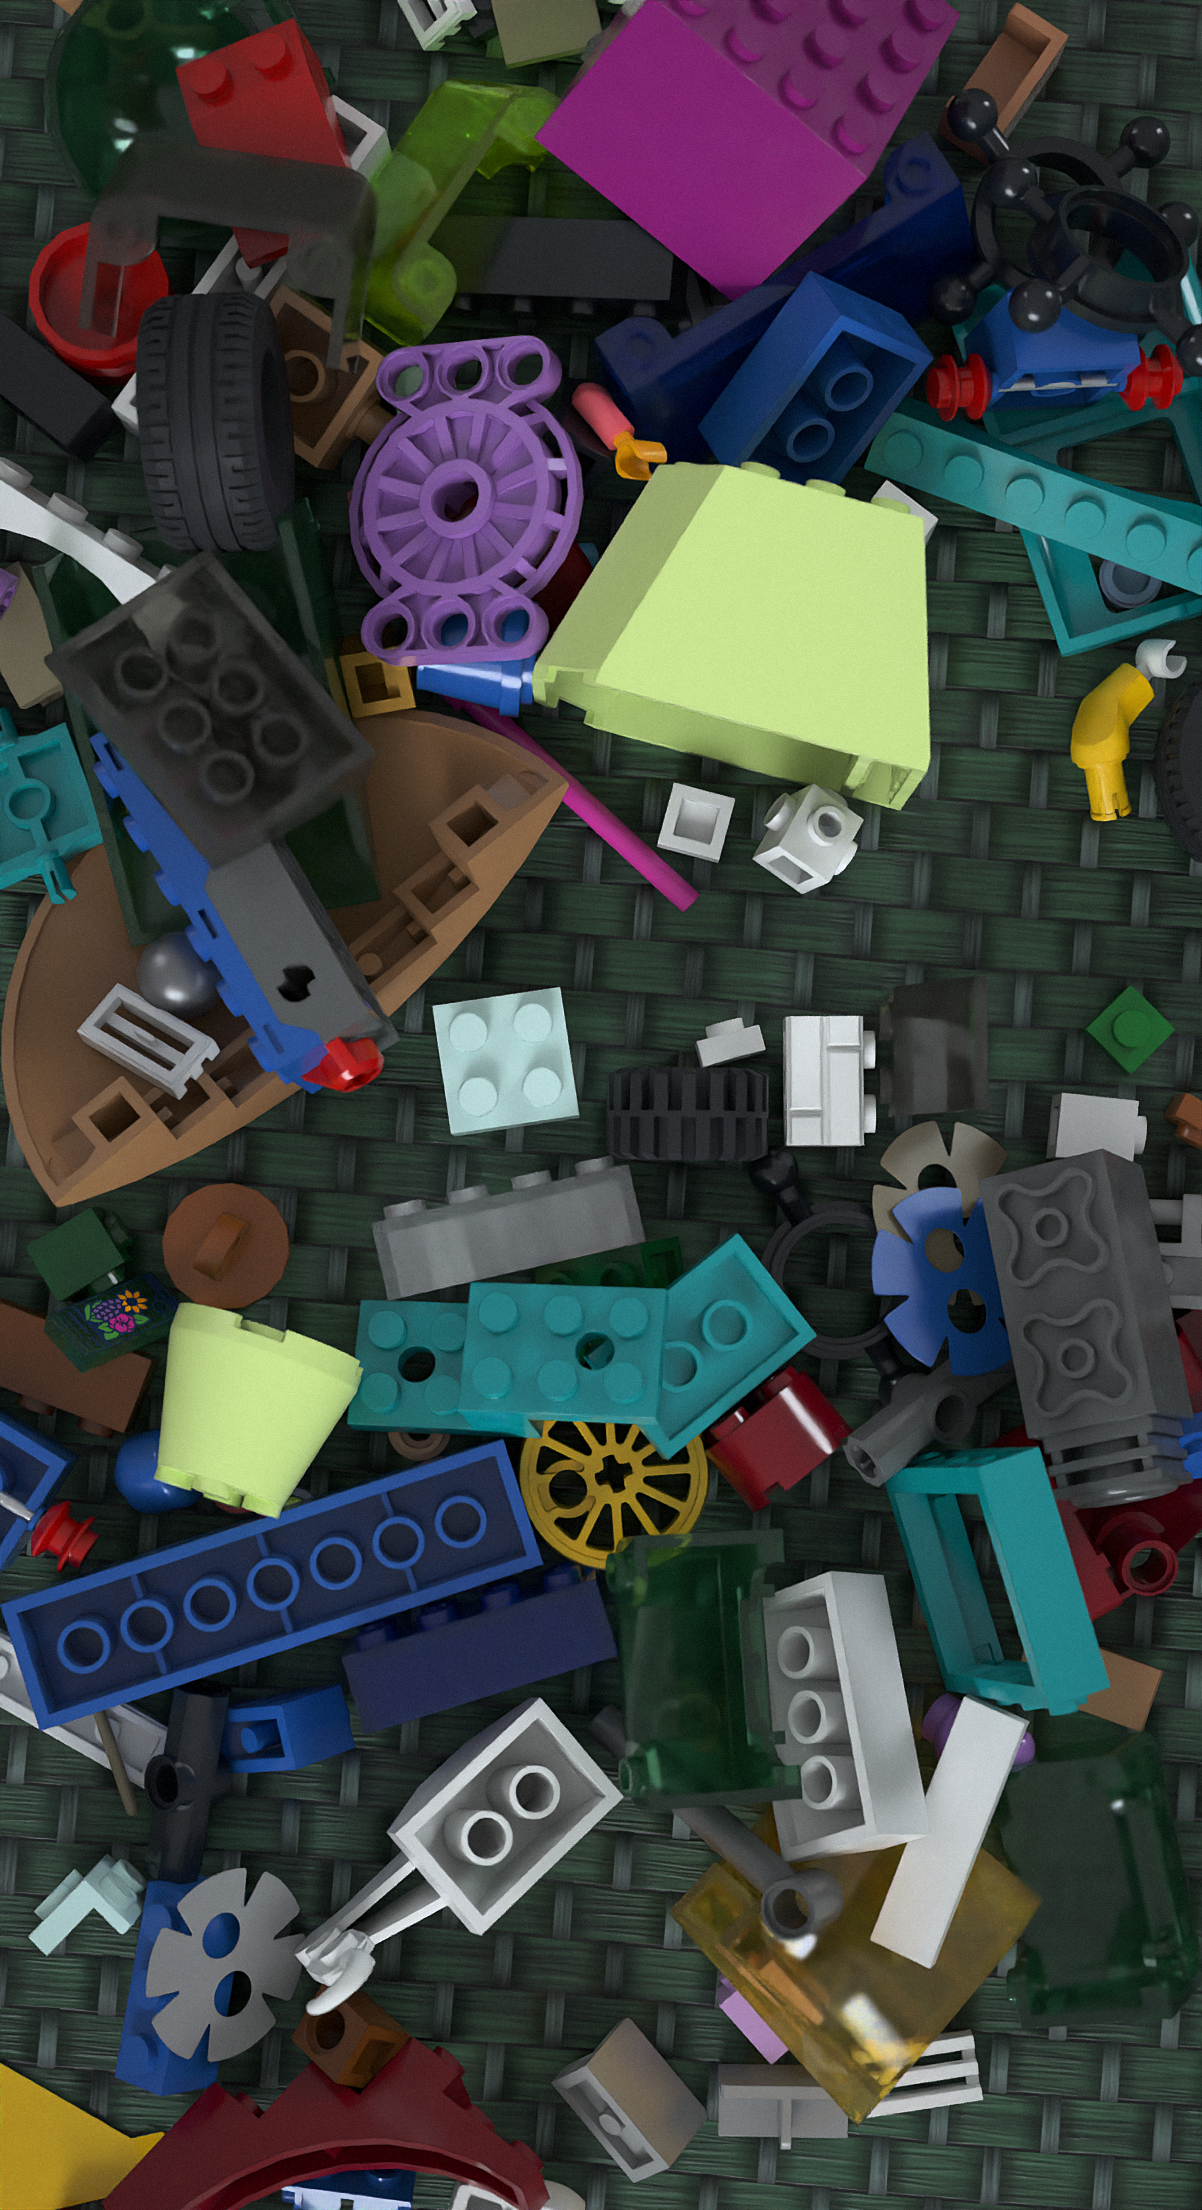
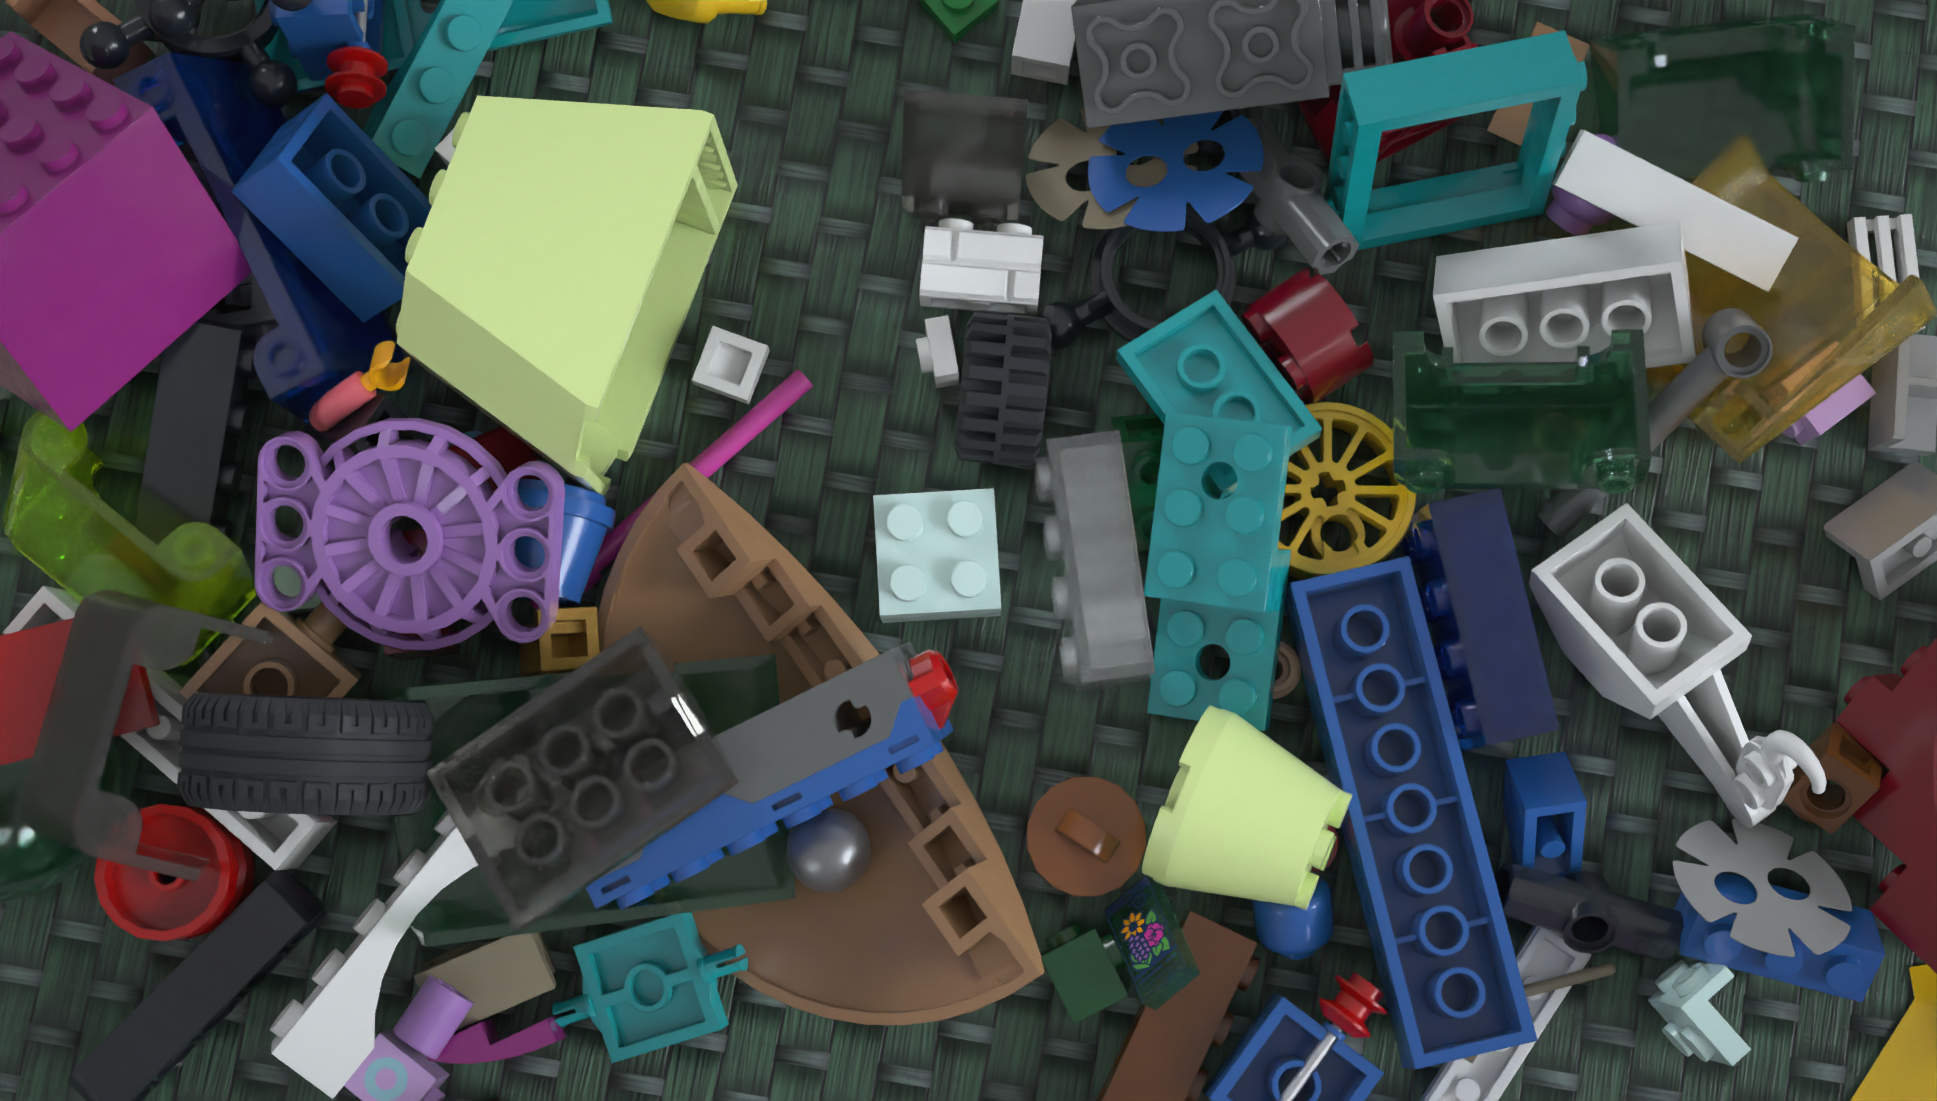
camera: 85 degrees left, 5 degrees down
white tile [77,983,220,1100] -> none
white brick [752,783,864,894] -> none

